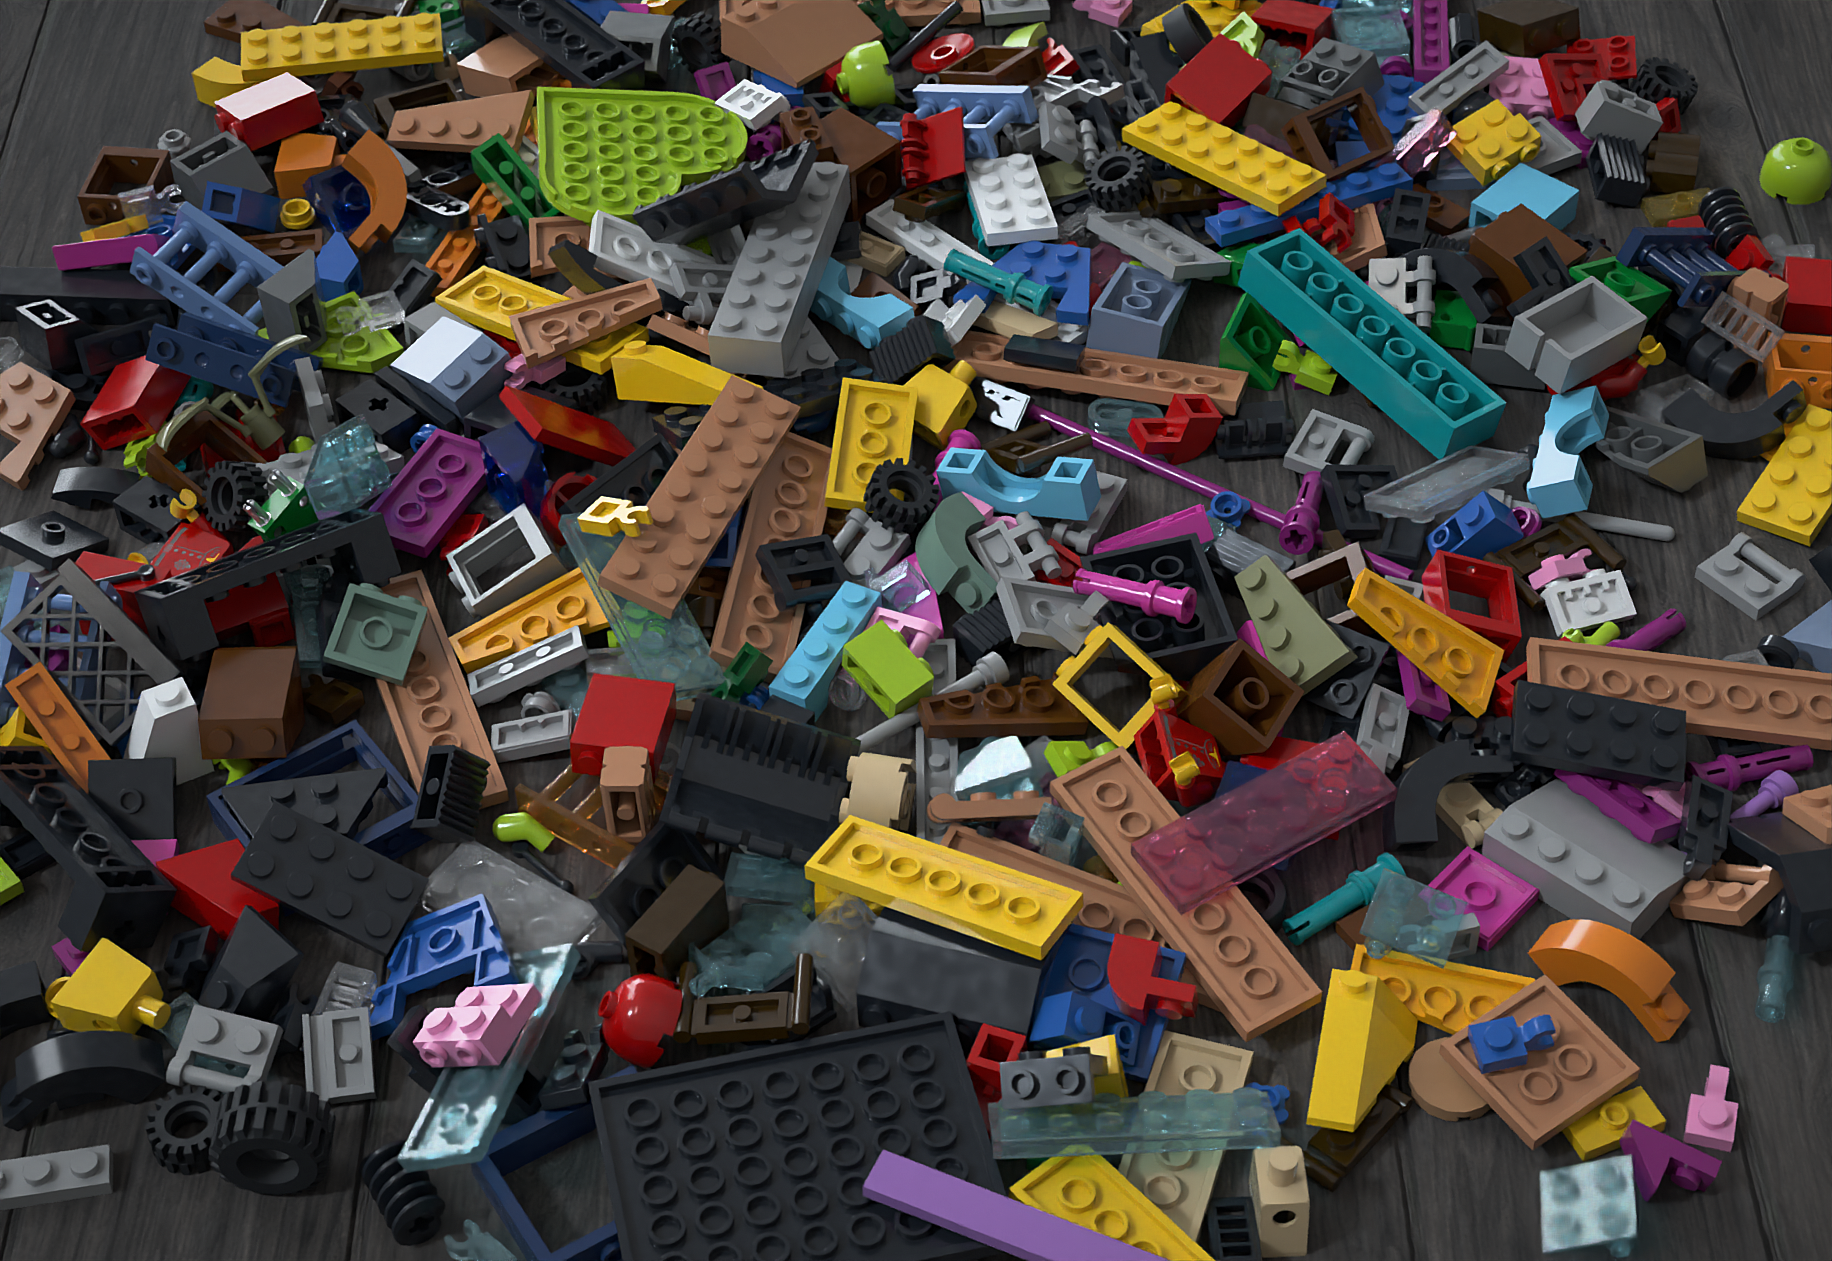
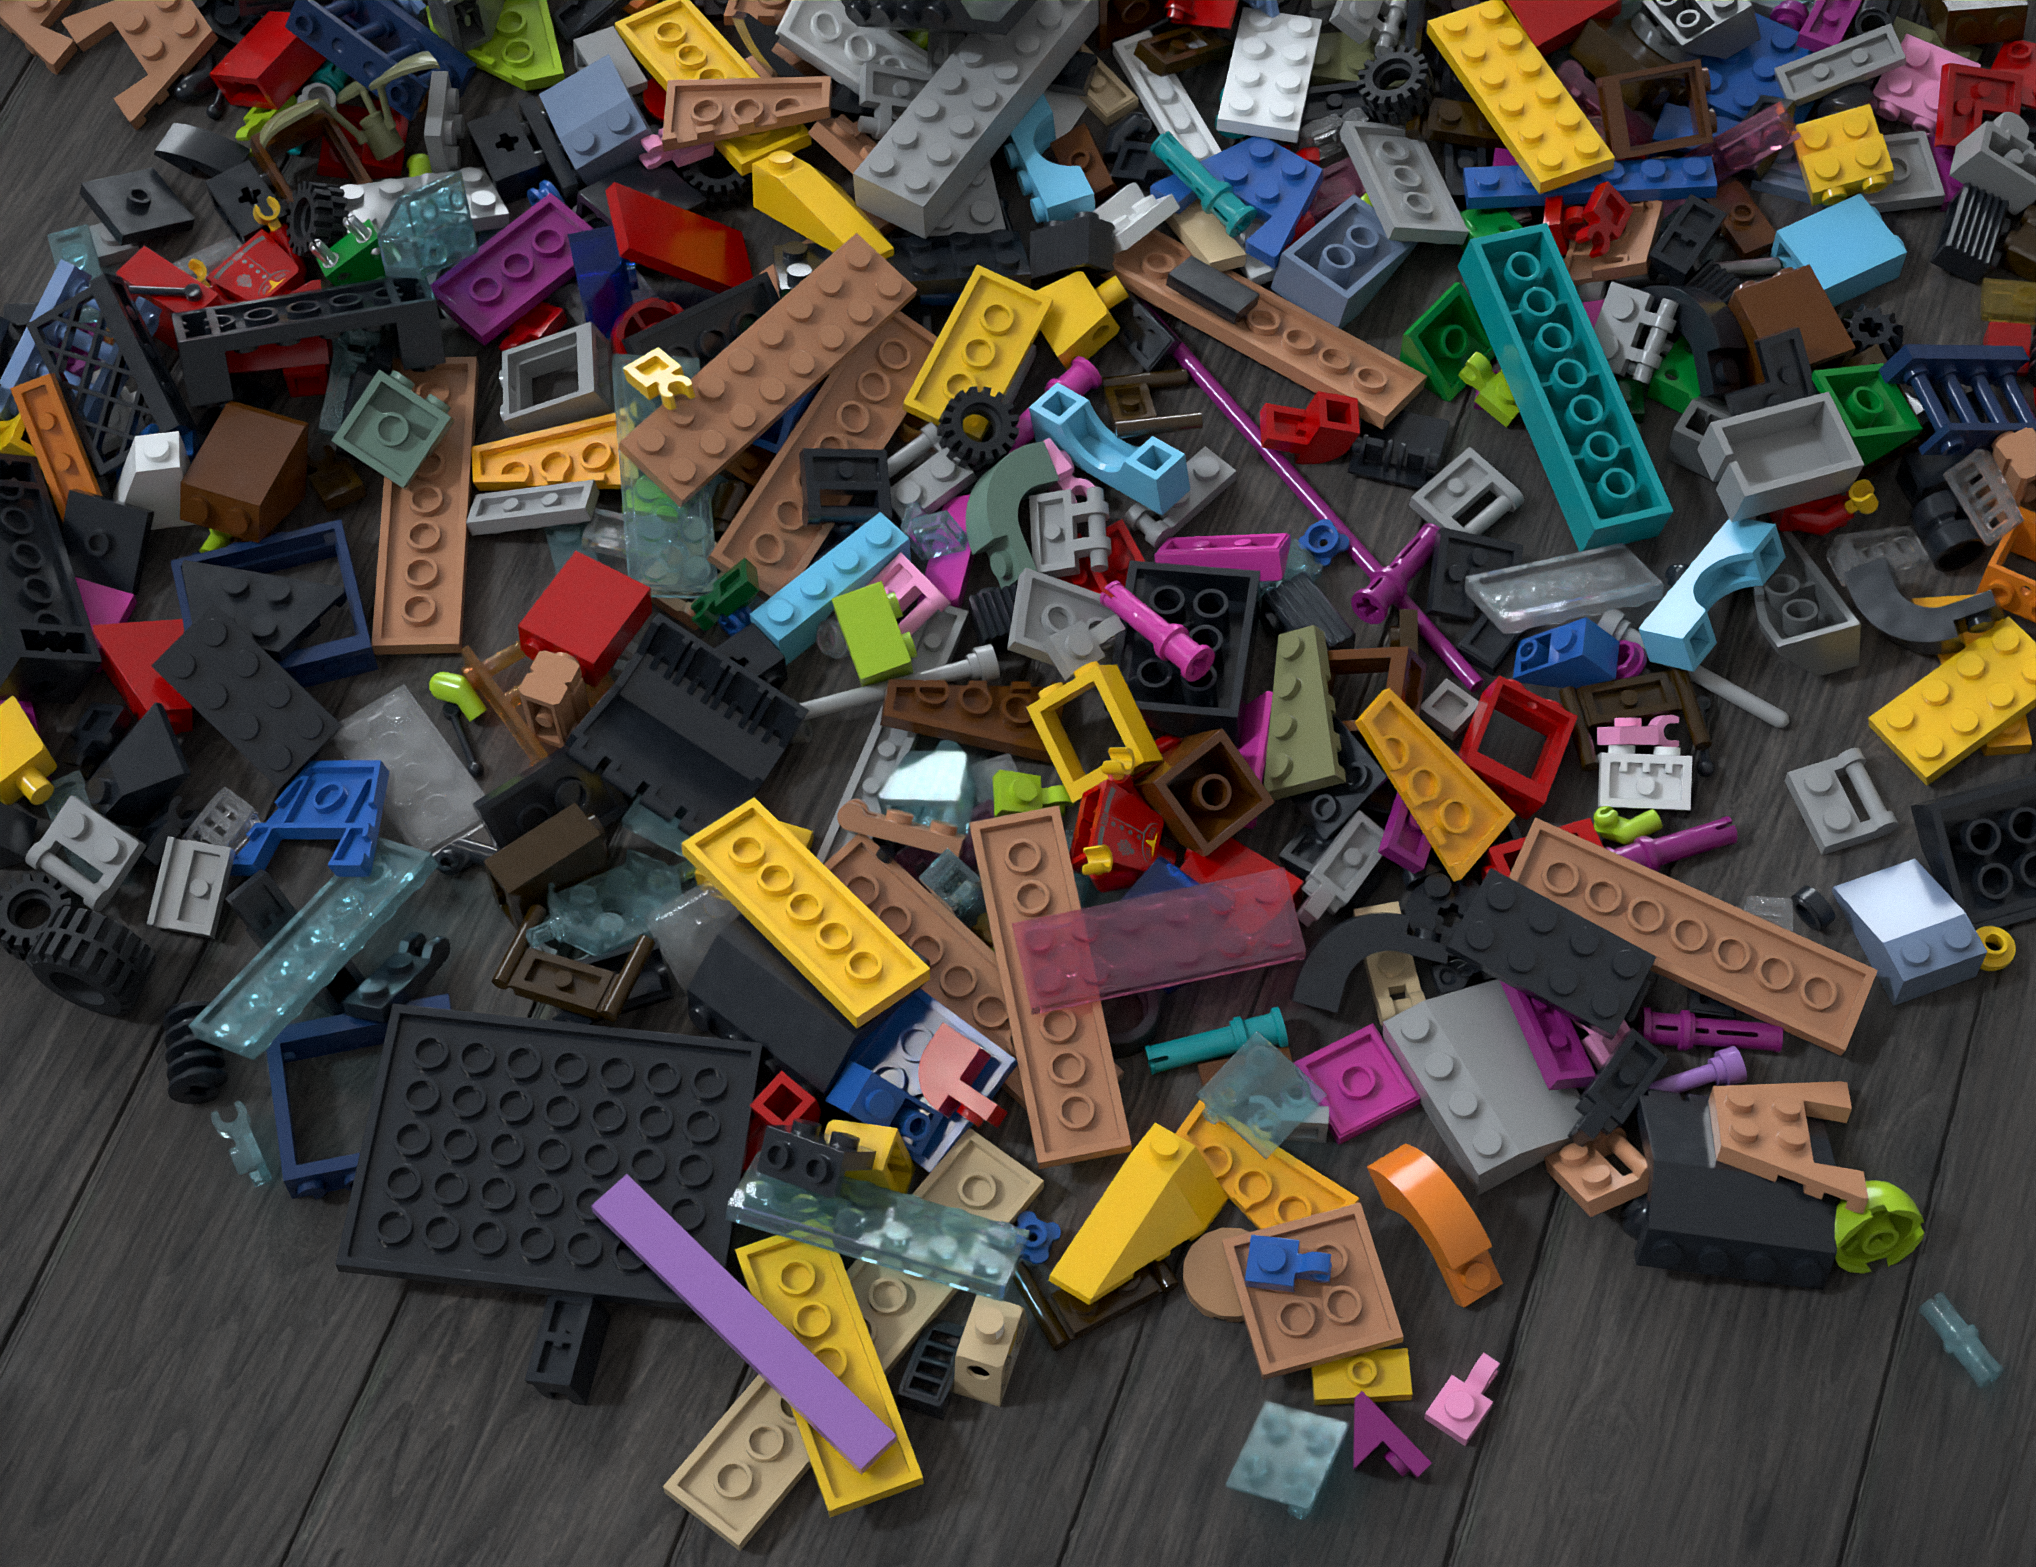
camera: 20 degrees right, 15 degrees up
clear plate [335,289,405,335] -> none
black brick [411,745,491,843] -> none
bright pink plate [413,984,542,1068] -> none
light grey plate [491,709,576,763] -> none
light grey plate [521,692,561,719] -> none
red cylinder [598,973,683,1069] -> none
tan brick [839,752,916,831] -> none
clear light blue plate [1088,398,1163,438] -> none
clear light blue pin [1754,935,1795,1022] -> none

